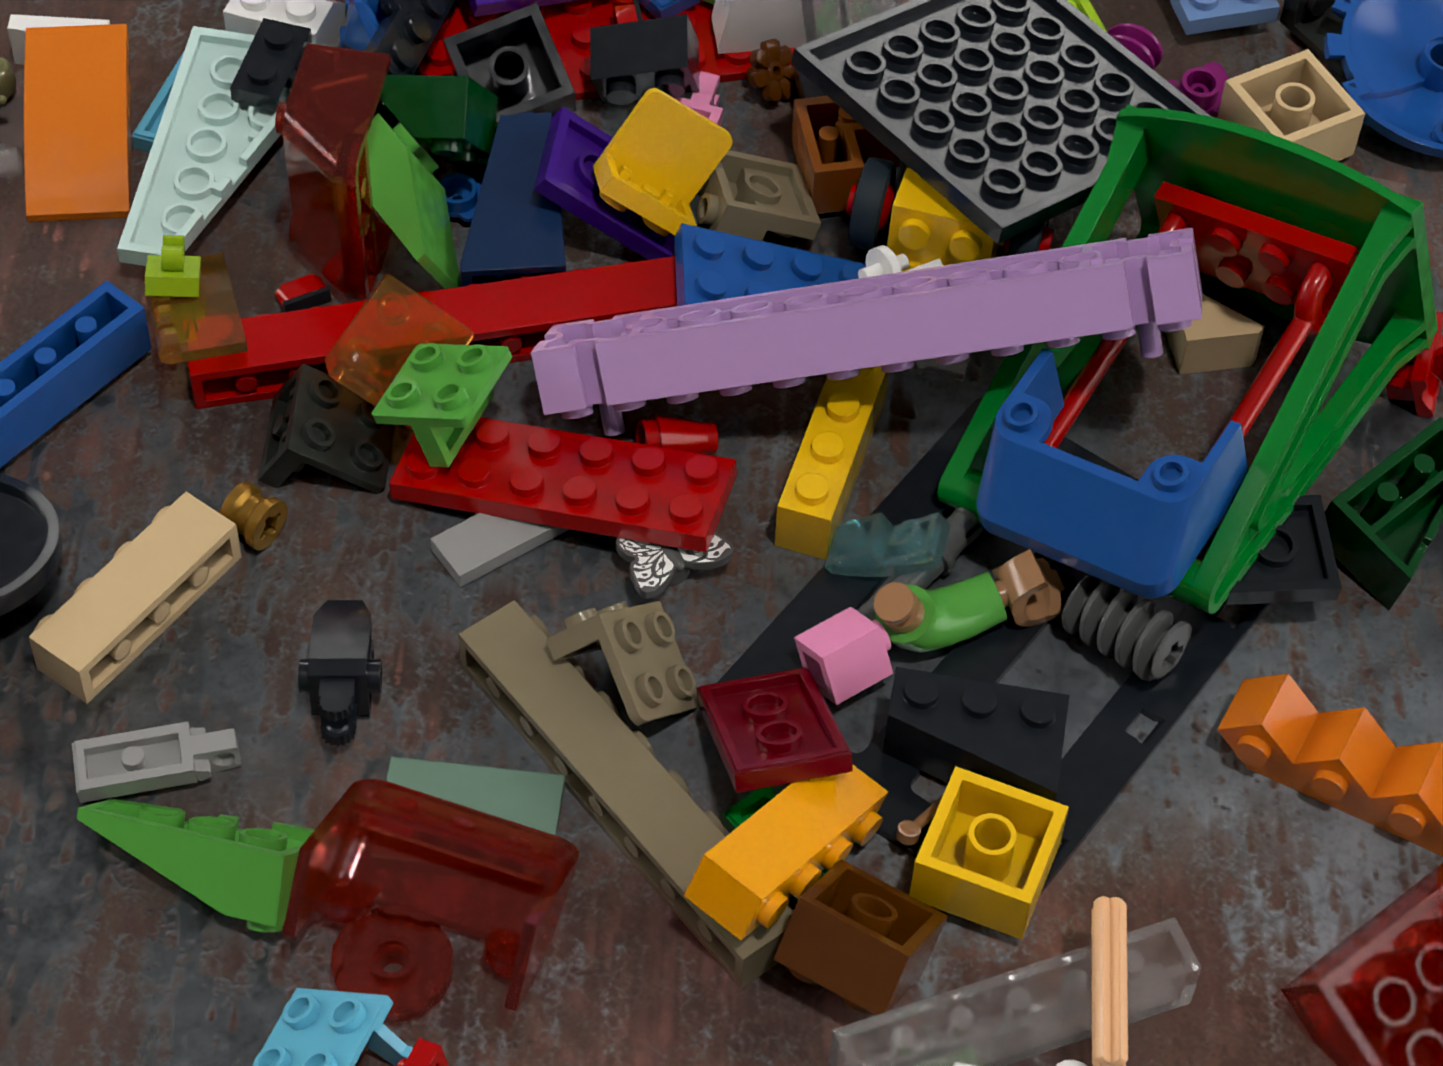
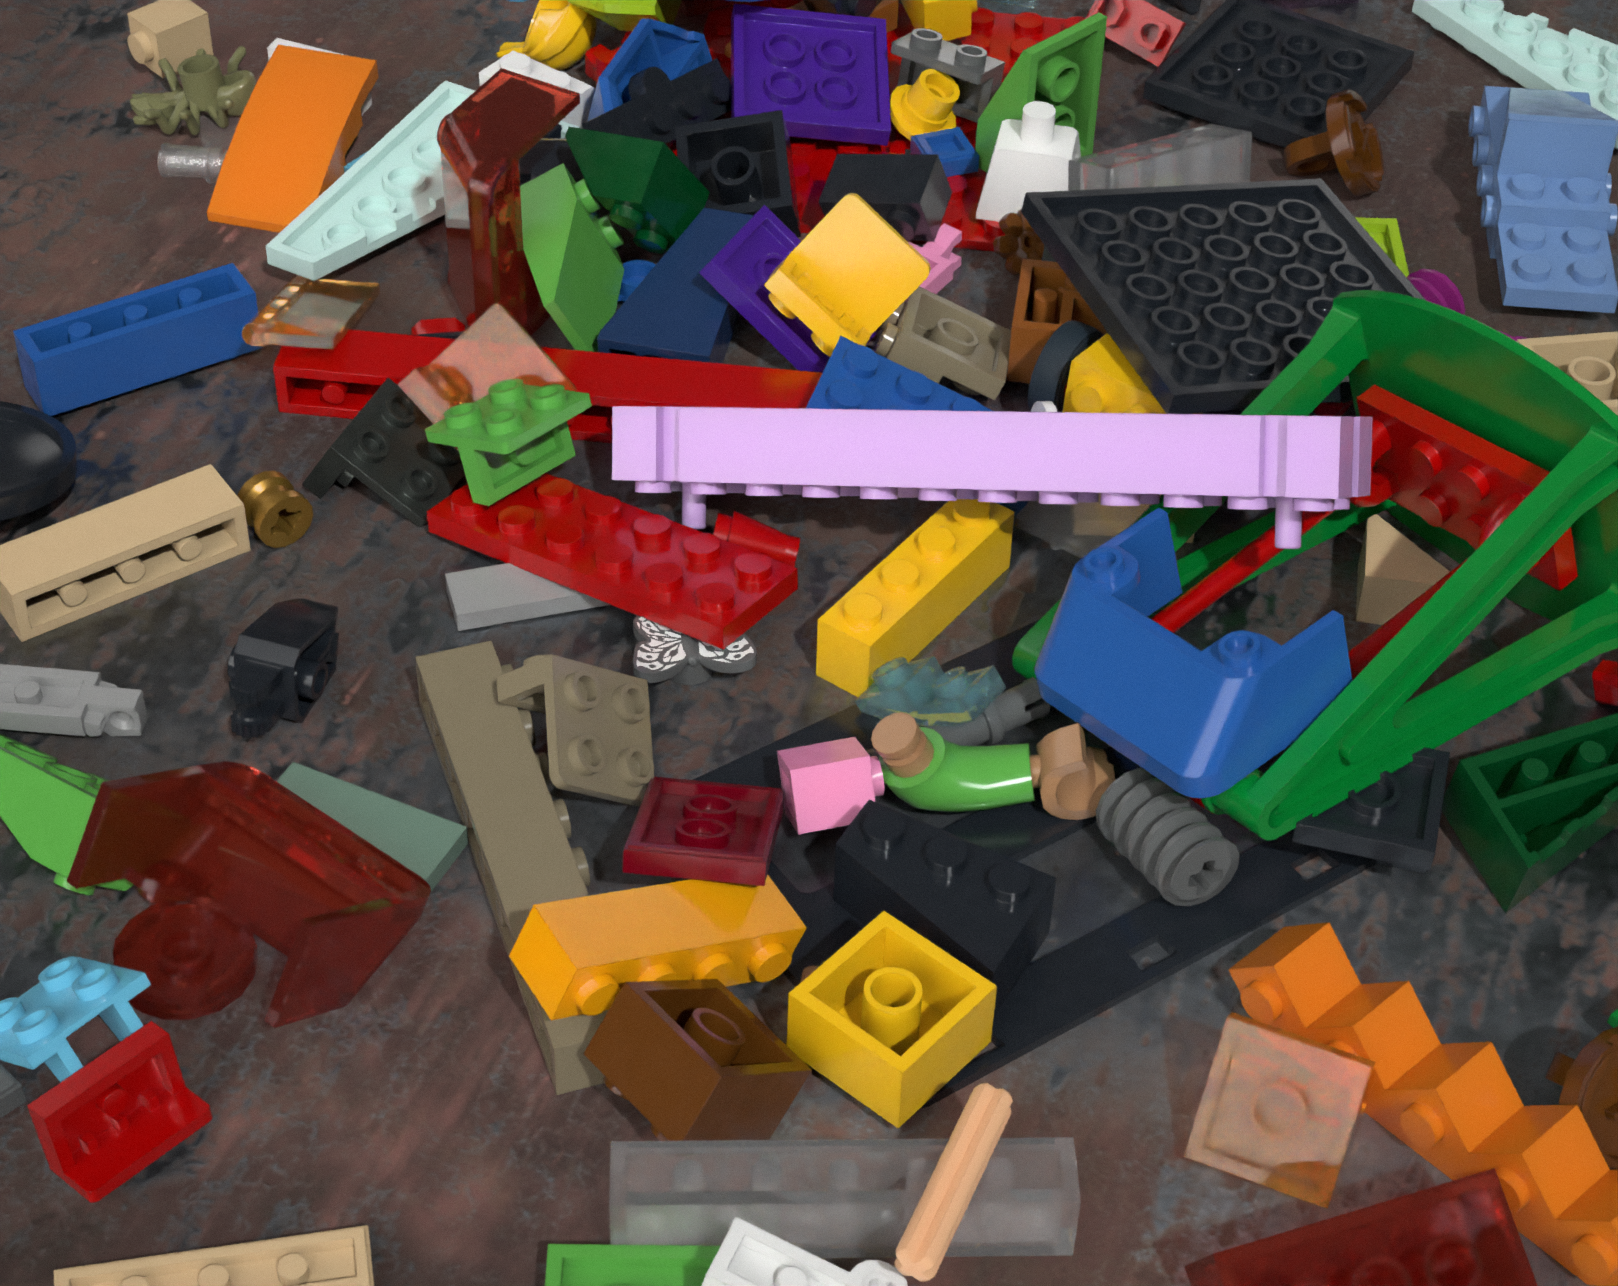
camera: 20 degrees right, 10 degrees down
lime tile [145,235,201,297] -> none
none -> clear orange bracket [1184,1012,1375,1209]

